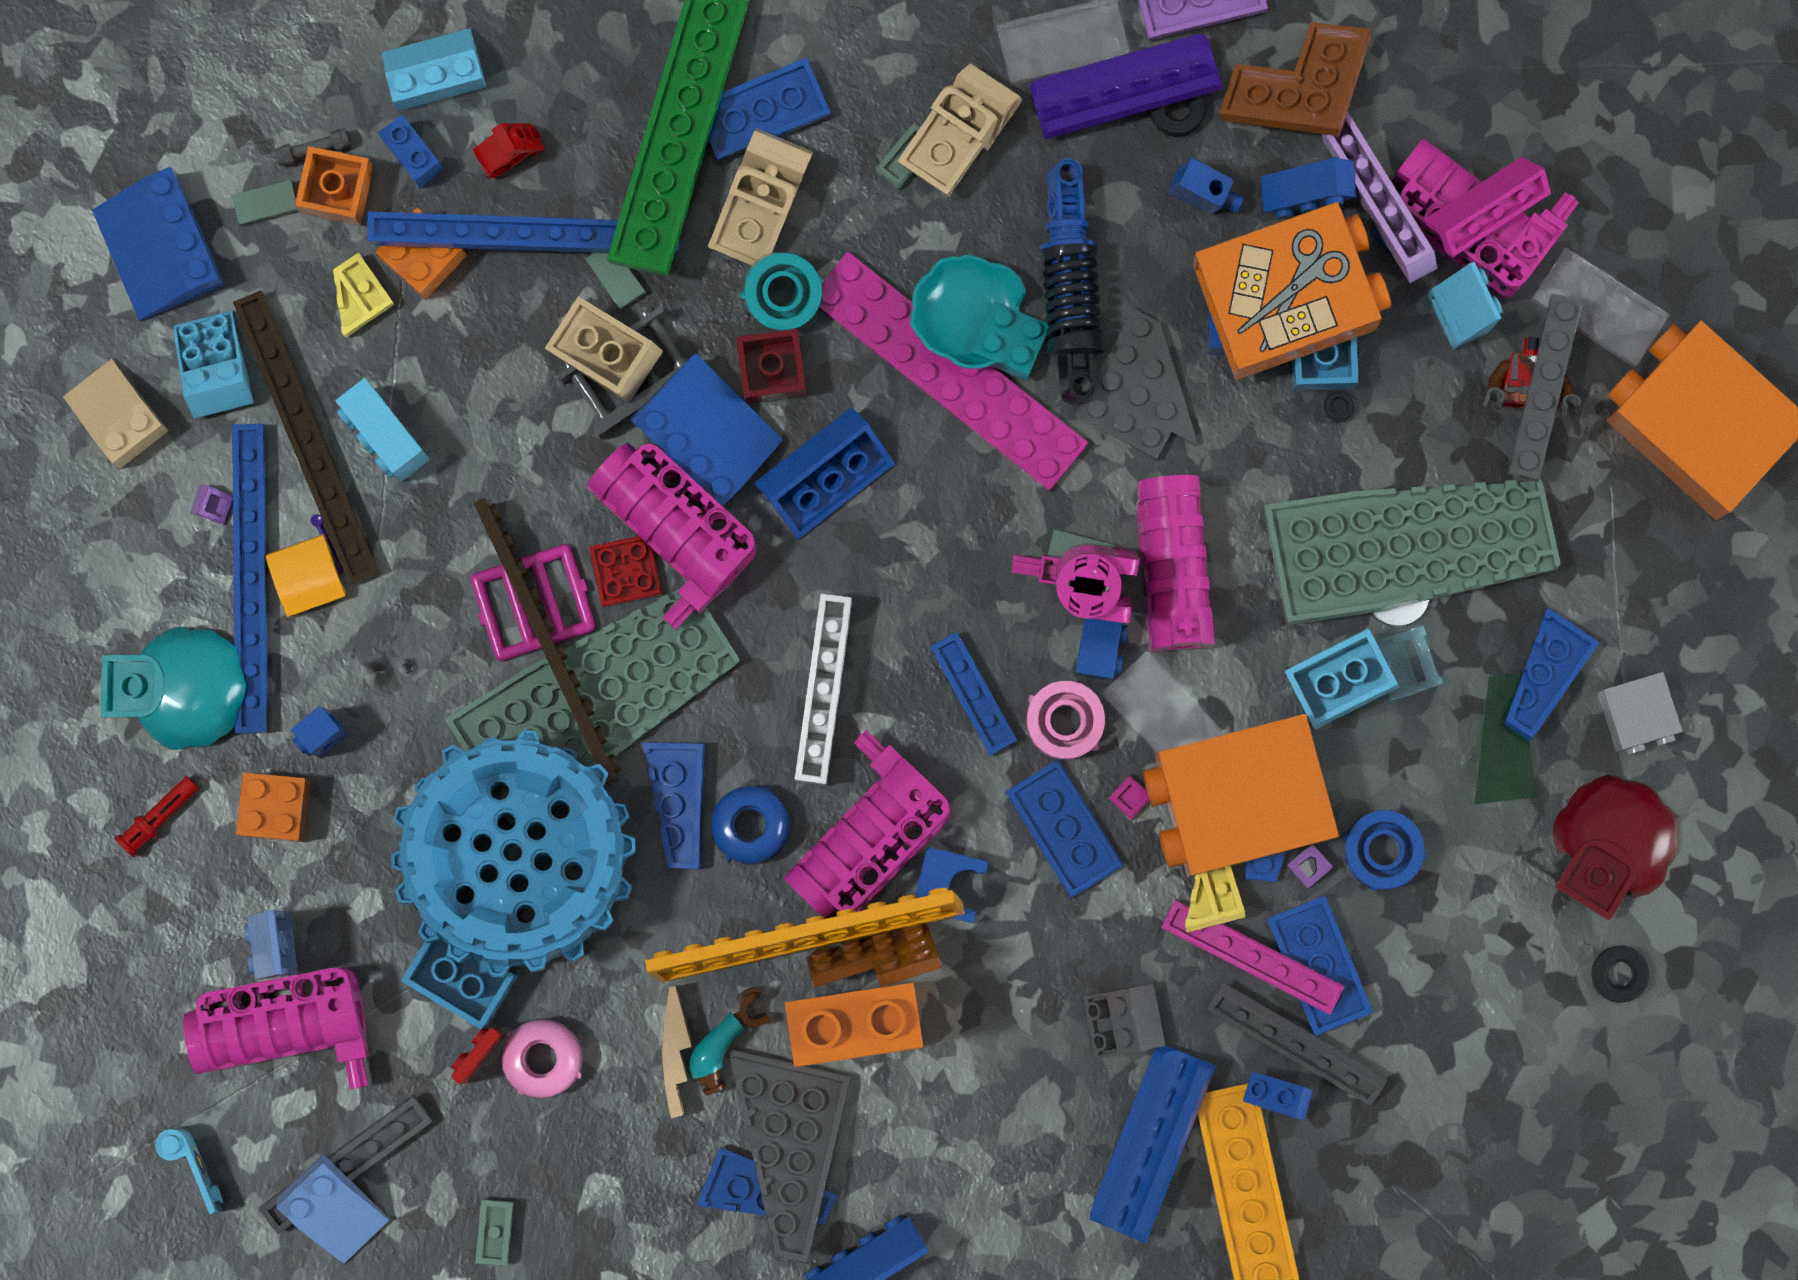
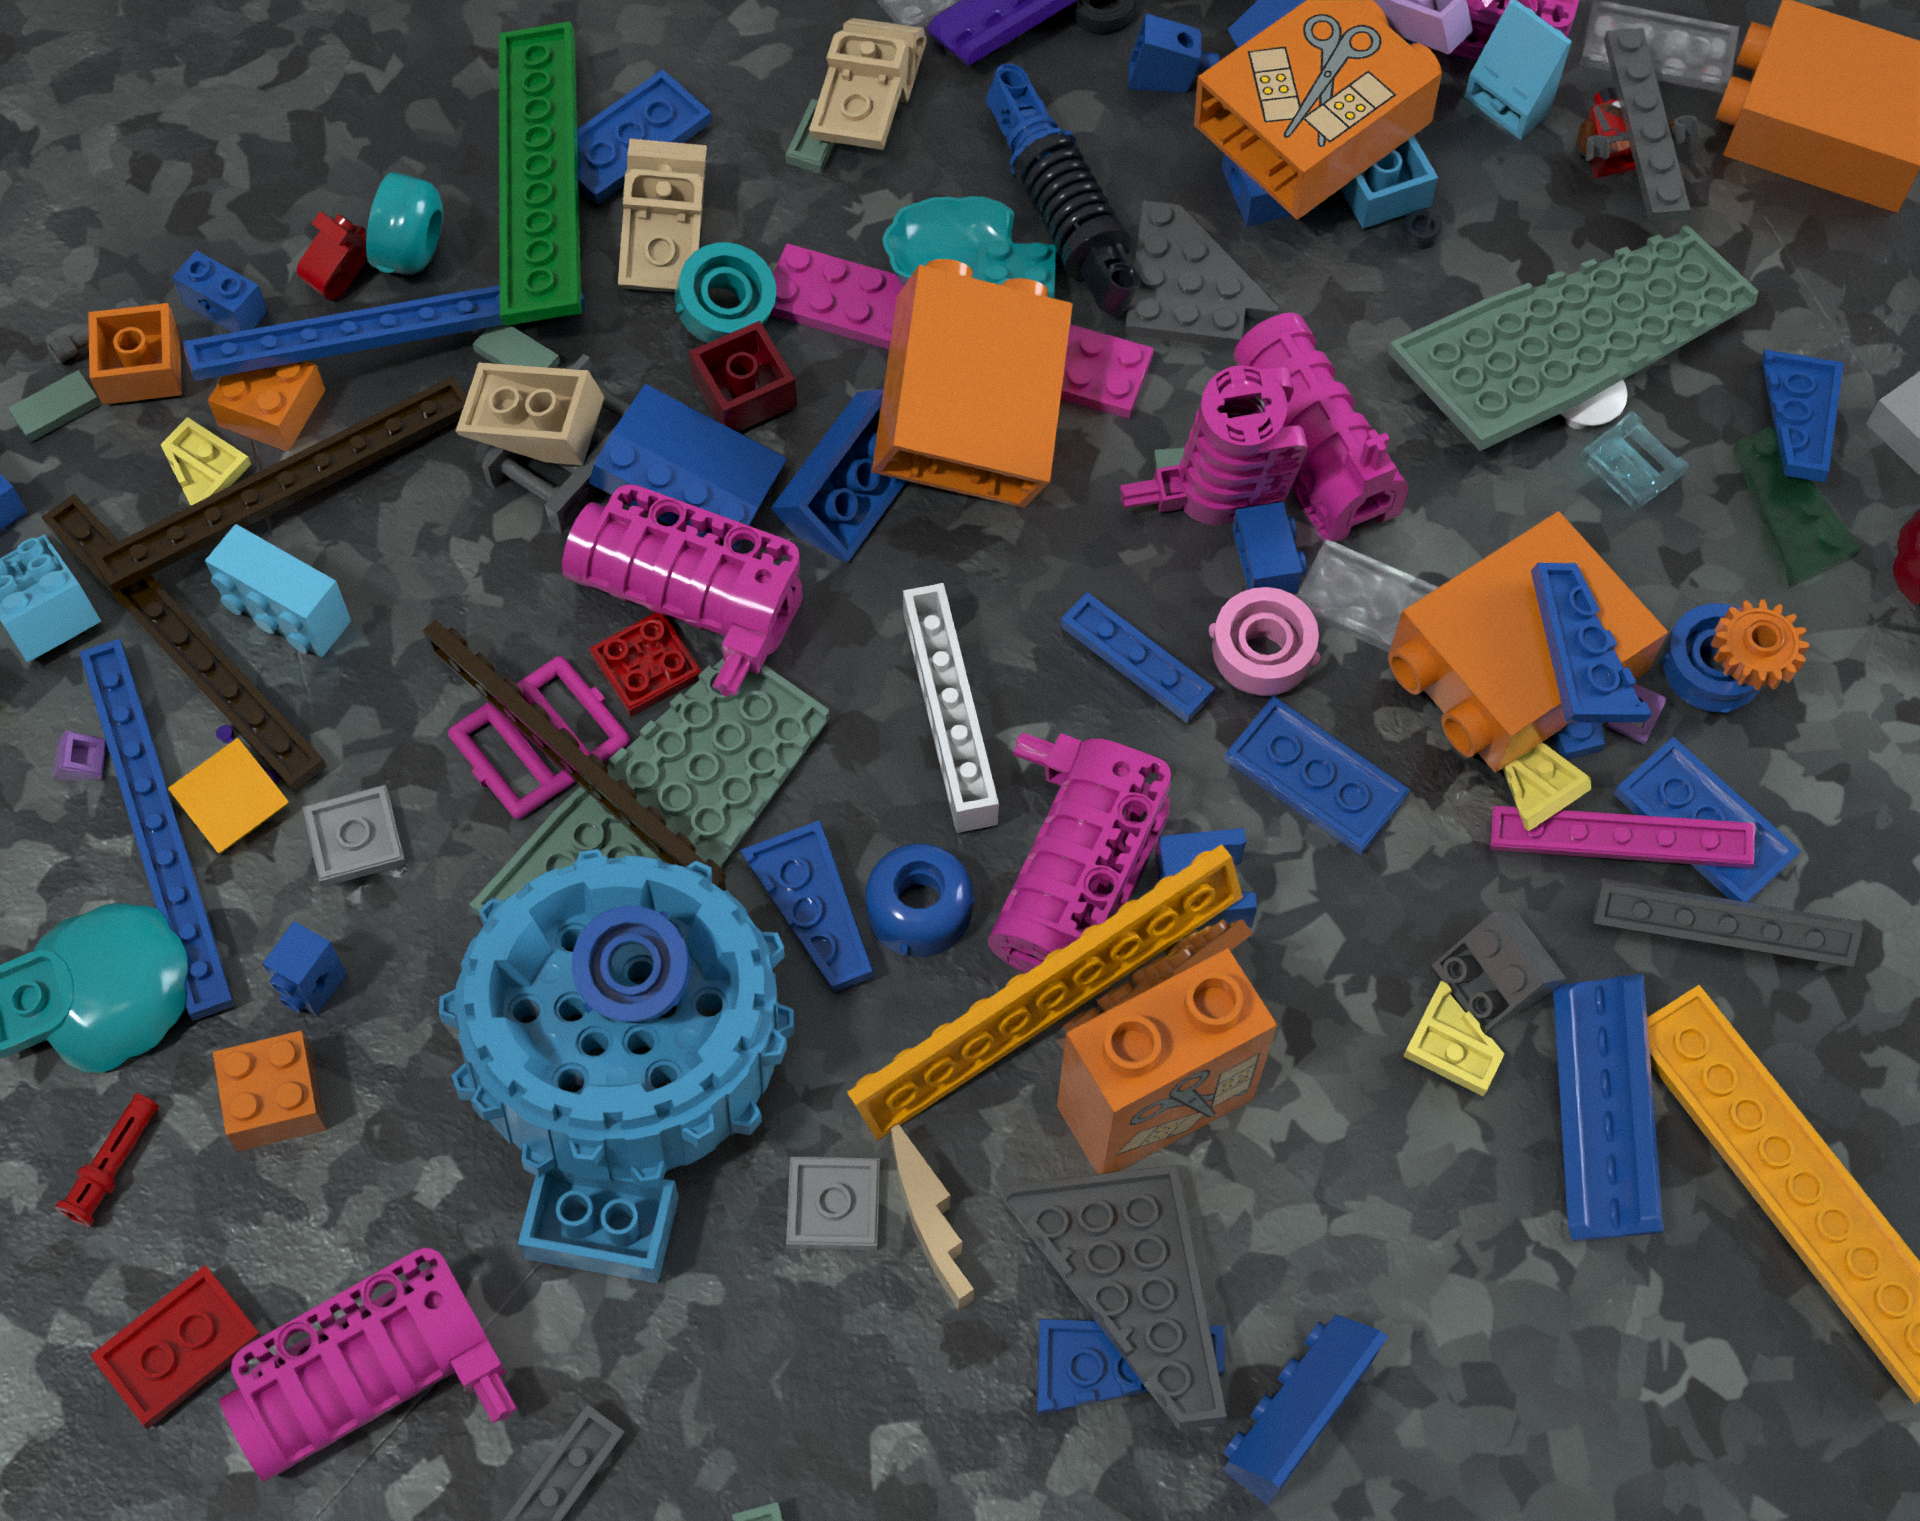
camera: 25 degrees left, 20 degrees down
medium blue slope [244,910,298,980] -> none
medium azure slope [382,28,486,111] -> none
red tile [451,1027,507,1085] -> none
bright pink piece [502,1019,583,1098] -> none
teal piece [689,987,770,1095] -> none
dark pink tile [1108,776,1149,820] -> none
blue pin [1243,1071,1313,1121] -> none
medium azure brick [1285,628,1399,730] -> none
none -> red plate [90,1265,262,1429]
none -> dark brown plate [91,376,467,593]
none -> light grey tile [302,785,406,887]
none -> teal piece [366,172,443,275]
none -> blue piece [571,906,690,1024]
none -> light grey tile [786,1157,880,1250]
none -> orange brick [872,259,1073,508]
none -> light yellow wing [1403,981,1505,1097]
none -> blue wing [1531,562,1652,722]
none -> orange gear [1711,599,1809,690]

